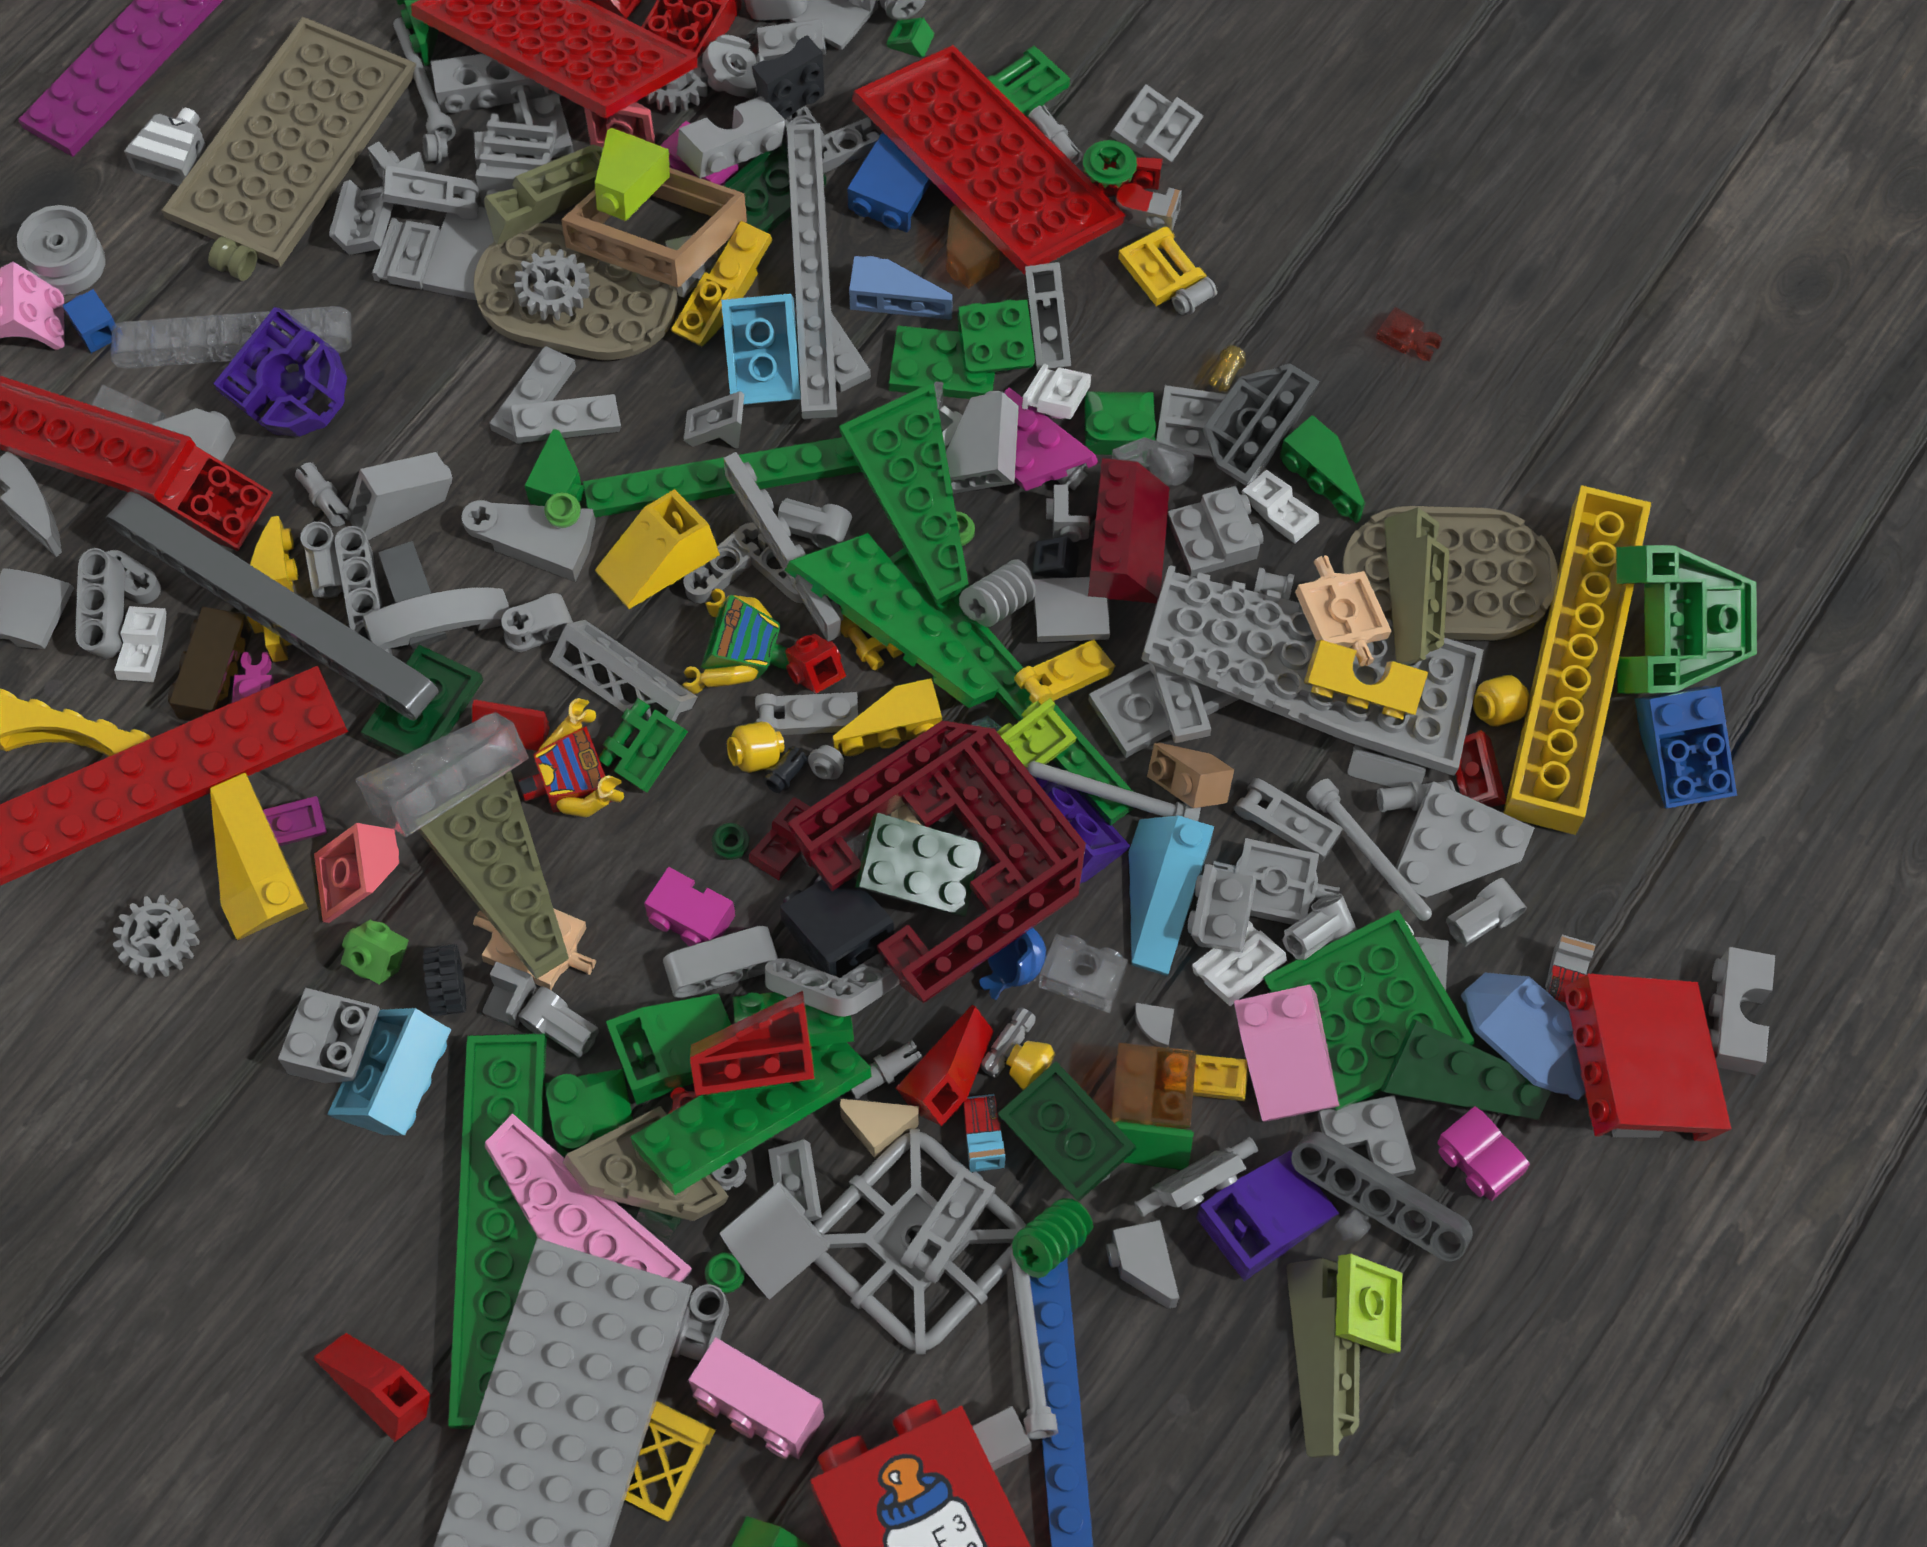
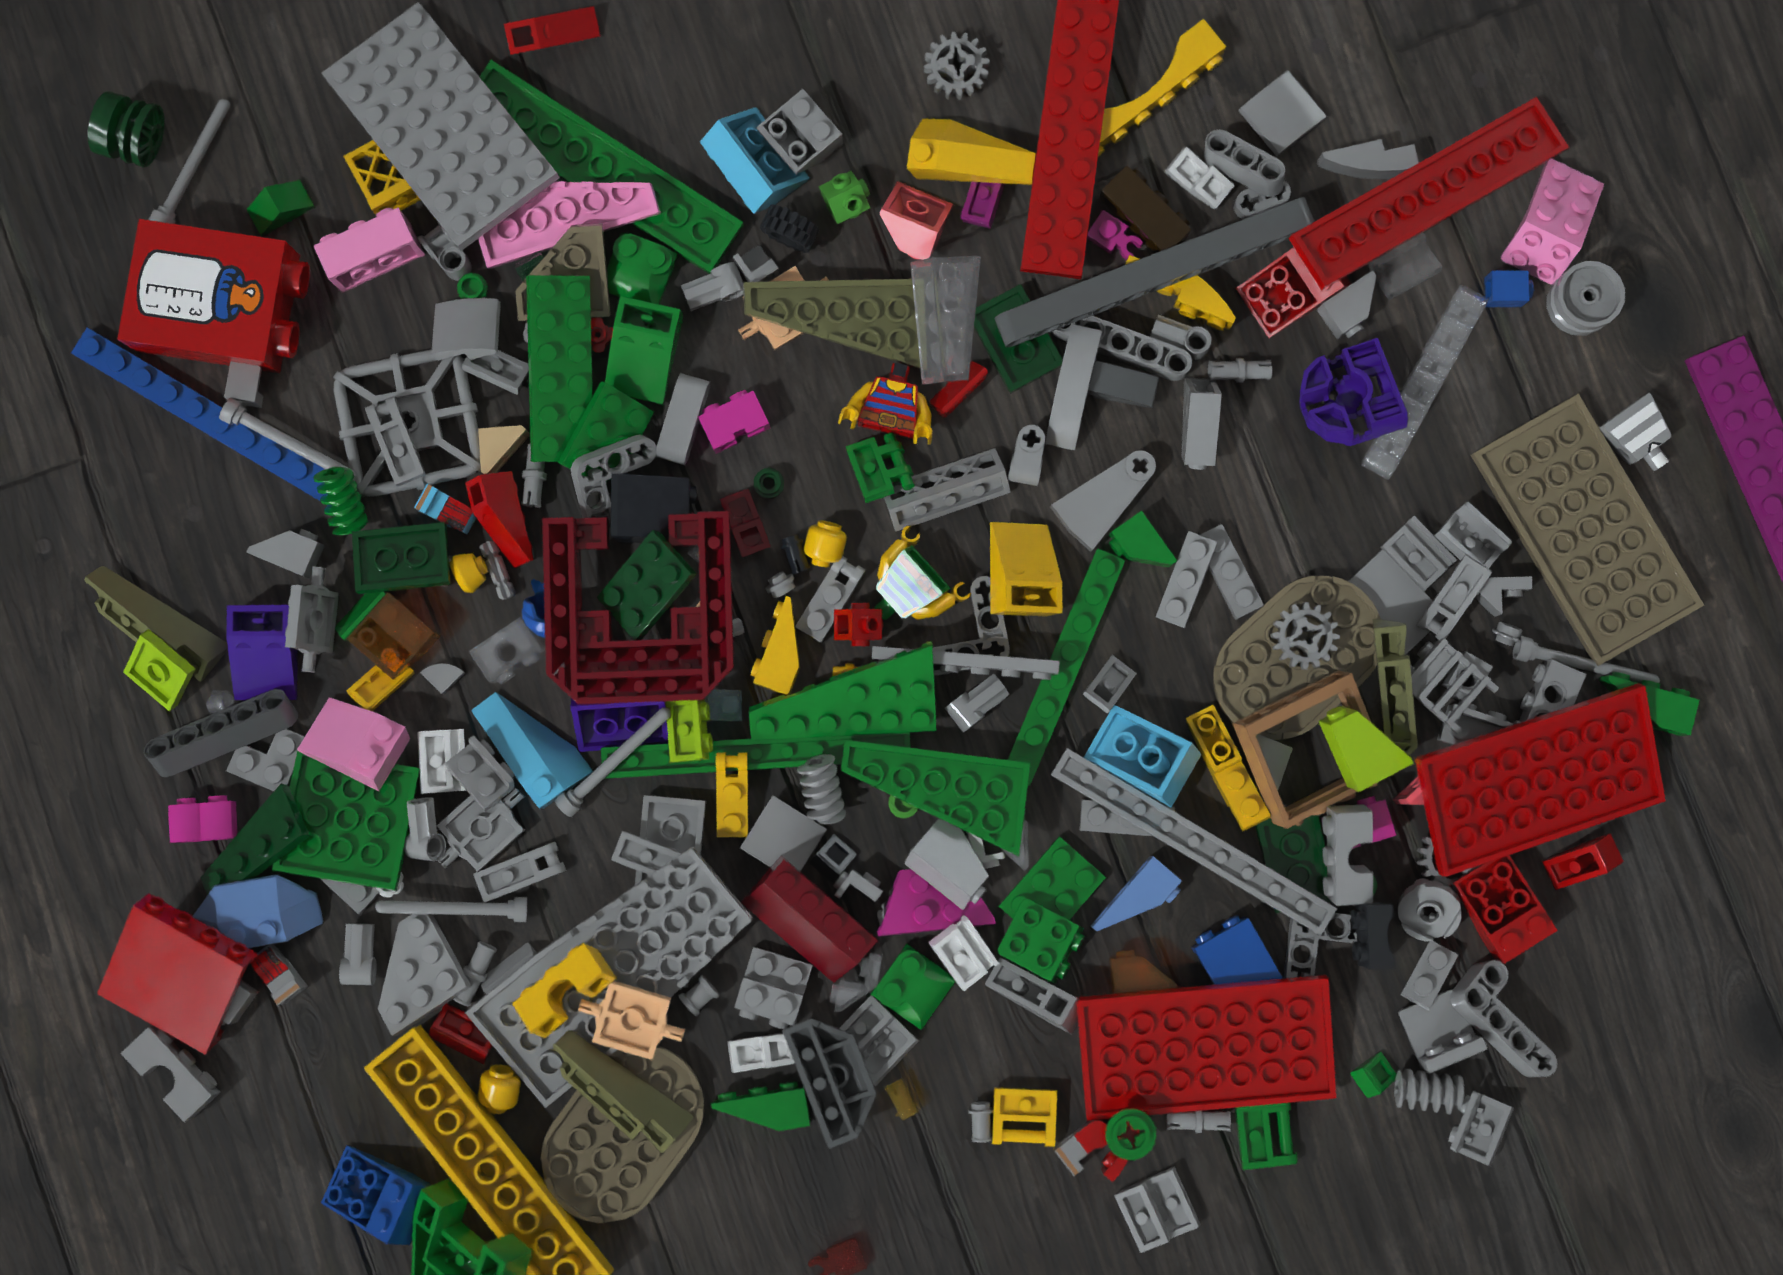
camera: 125 degrees right, 20 degrees up
olive wheel [209,236,257,281] -> none
bright green plate [544,493,581,528] -> none
red wedge [690,991,814,1096] -> none
medium nougat slope [1147,743,1234,808] -> none

